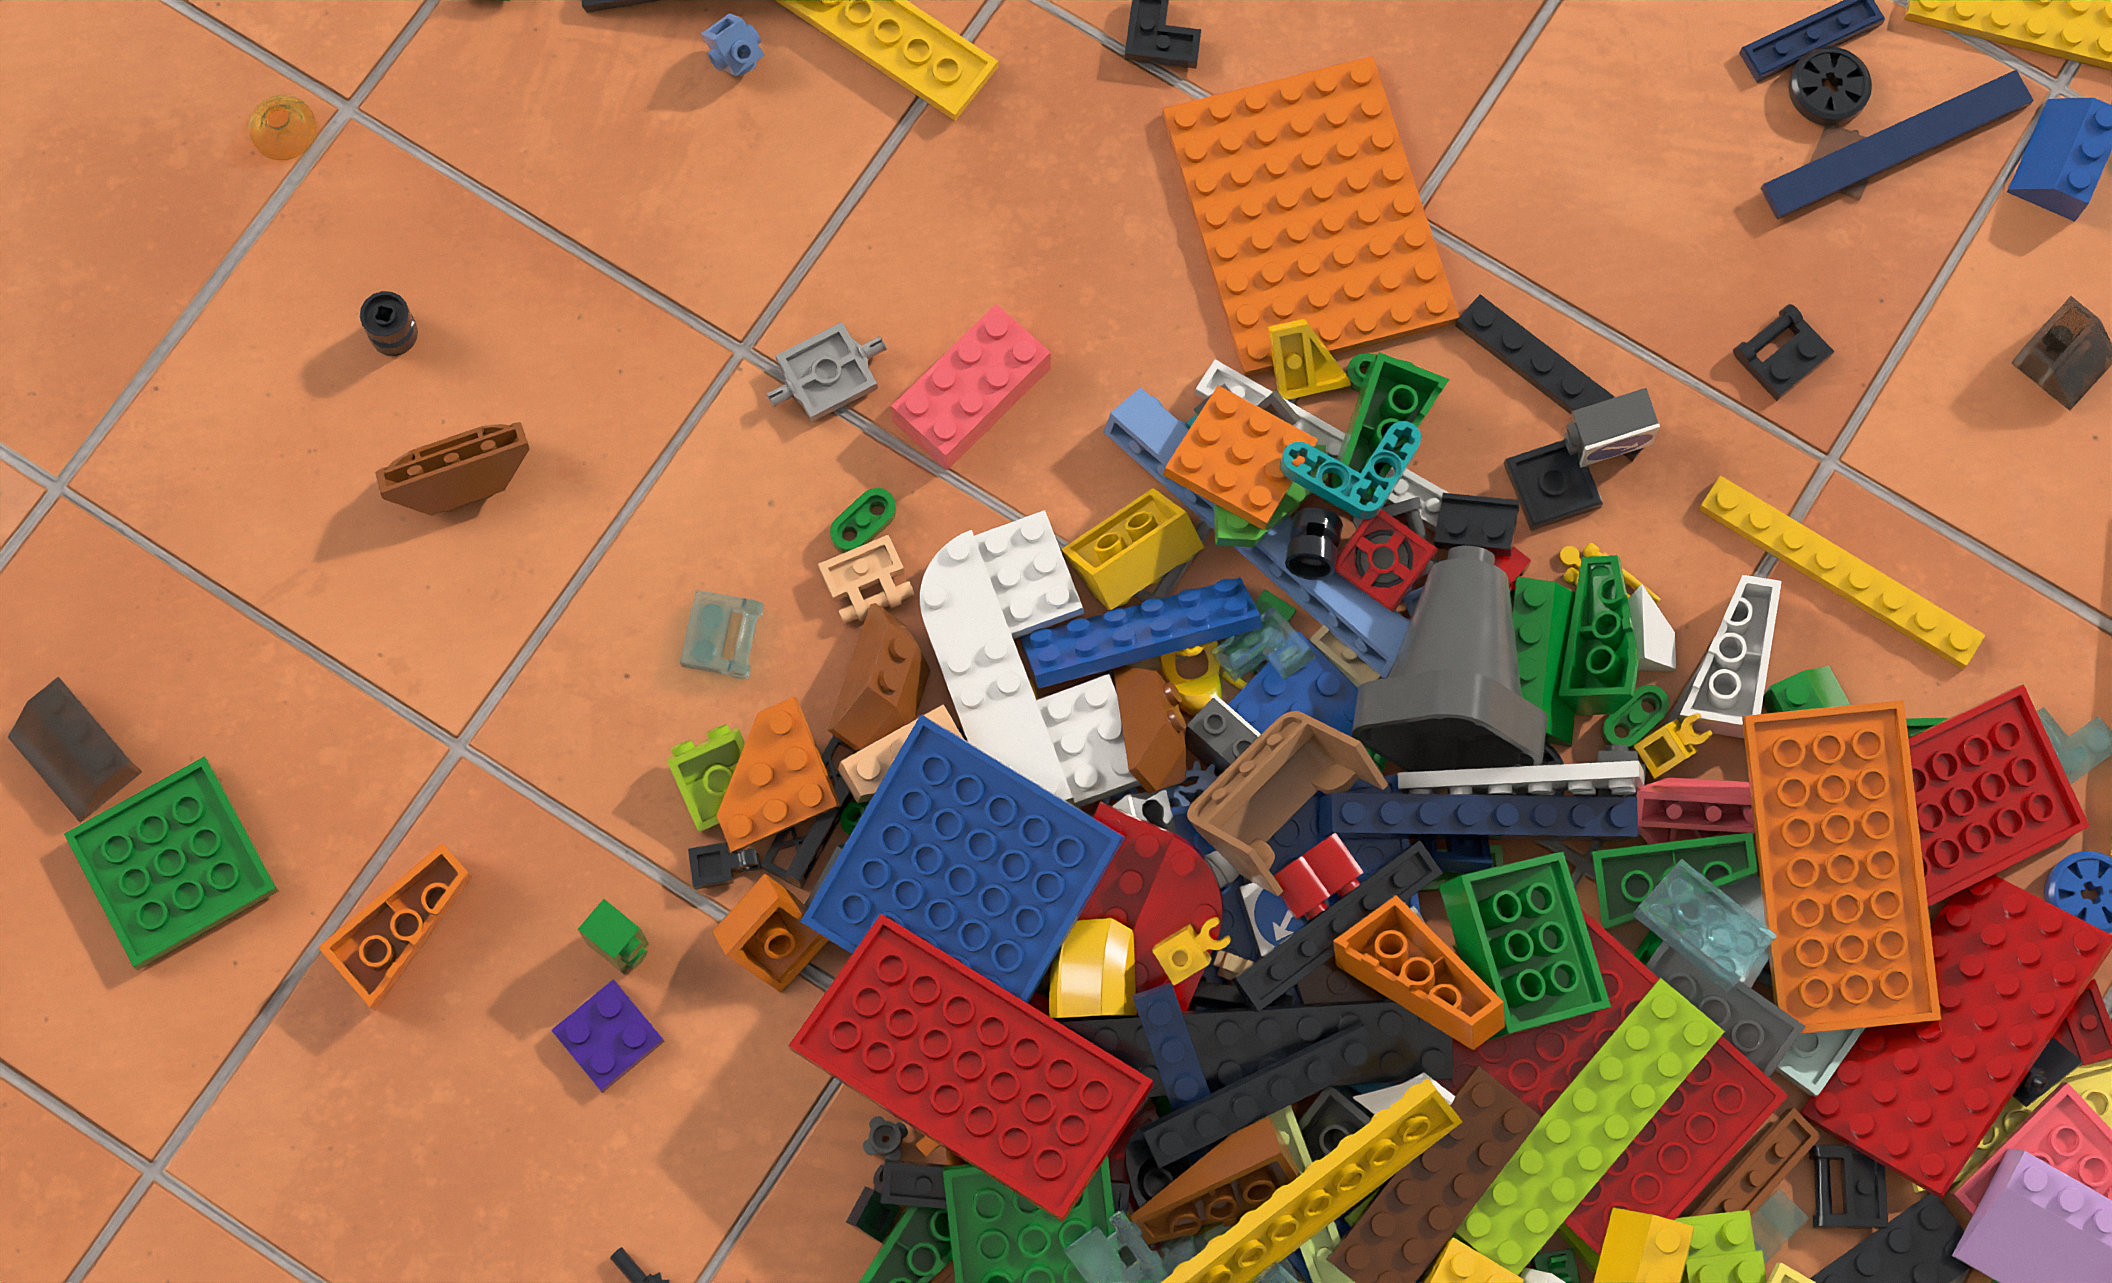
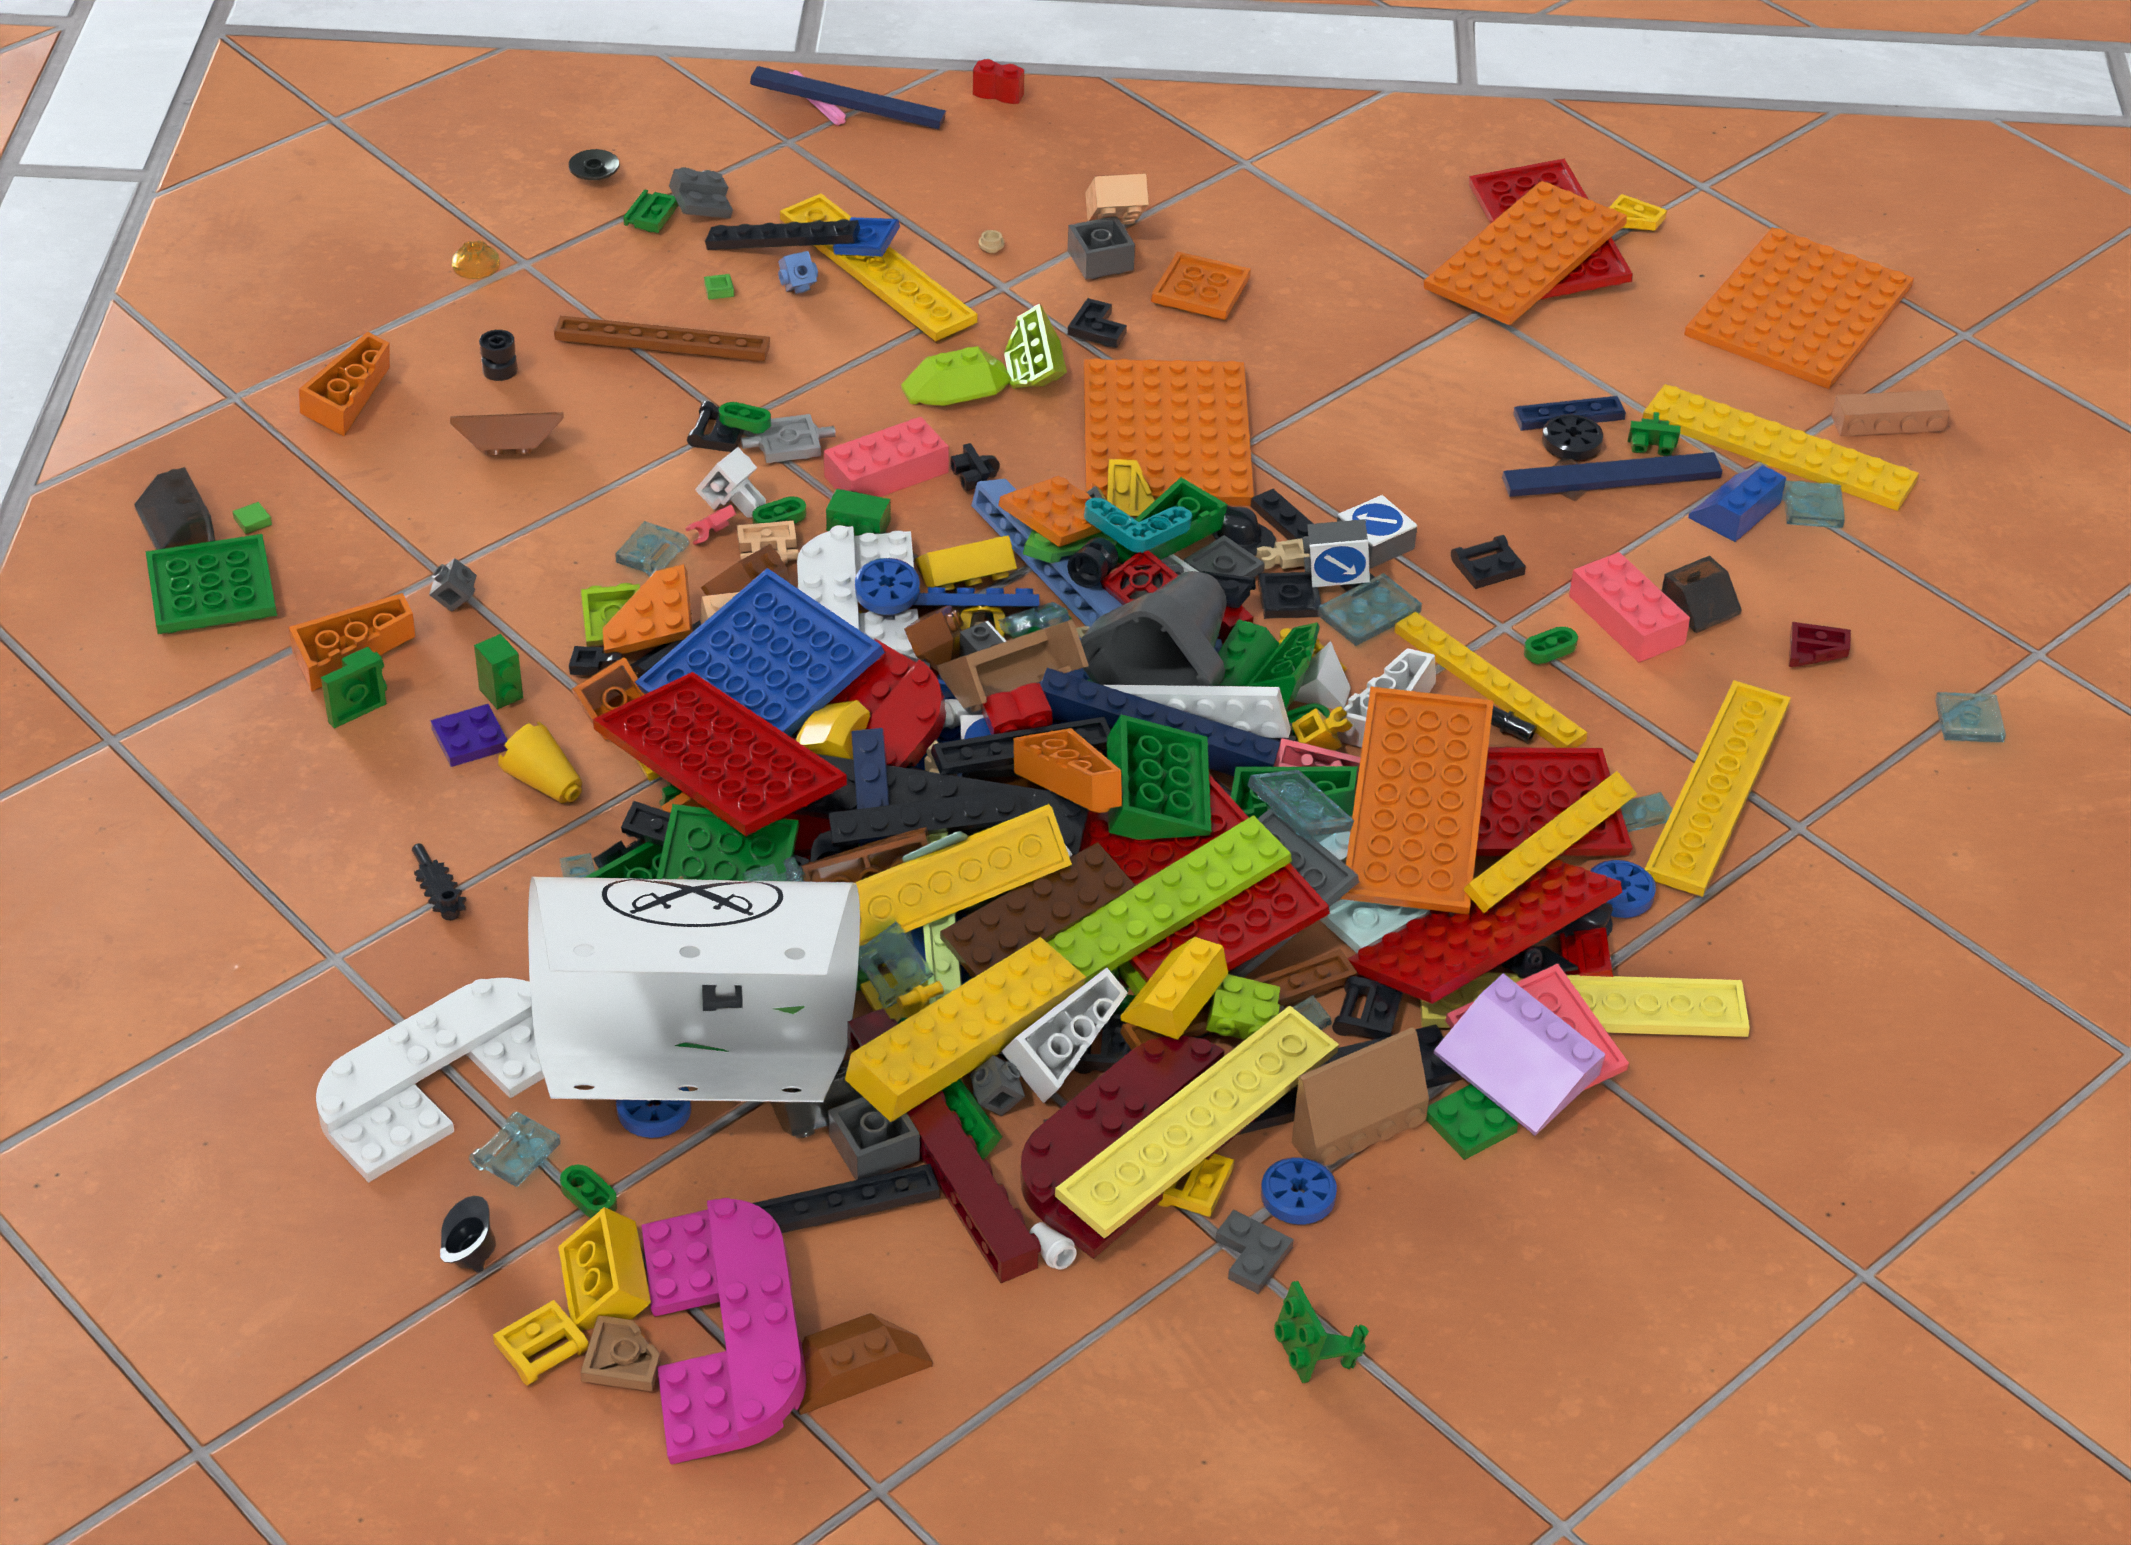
camera: 15 degrees right, 30 degrees down
yellow brick [1152,917,1231,985] -> none
none -> bright green tile [232,502,272,534]
none -> orange wedge [299,332,390,436]
none -> green plate [321,647,387,729]
none -> dark grey brick [429,558,477,612]
none -> yellow cone [498,722,582,803]
none -> dark orange plate [554,316,770,361]
none -> clear light blue plate [559,853,595,878]
none -> coral plate [685,504,736,545]
none -> black plate [687,401,745,452]
none -> white brick [695,447,766,518]
none -> bright green tile [704,274,734,300]
none -> green plate [719,402,771,434]
none -> green brick [826,489,891,536]
none -> blue wheel [855,558,920,615]
none -> lime wedge [901,346,1011,406]
none -> sand green piece [902,831,968,862]
none -> black hips [951,443,1000,491]
none -> lime wedge [1004,304,1067,389]
none -> dark grey plate [1184,535,1265,578]
none -> black piece [1212,506,1276,556]
none -> tan plate [1256,538,1309,569]
none -> clear light blue plate [1318,573,1422,646]
none -> piece [1337,495,1417,569]
none -> yellow plate [1463,771,1637,913]
none -> black axle [1491,706,1537,743]
none -> green plate [1524,627,1578,664]
none -> coral brick [1569,552,1690,663]
none -> green hips [1627,412,1681,456]

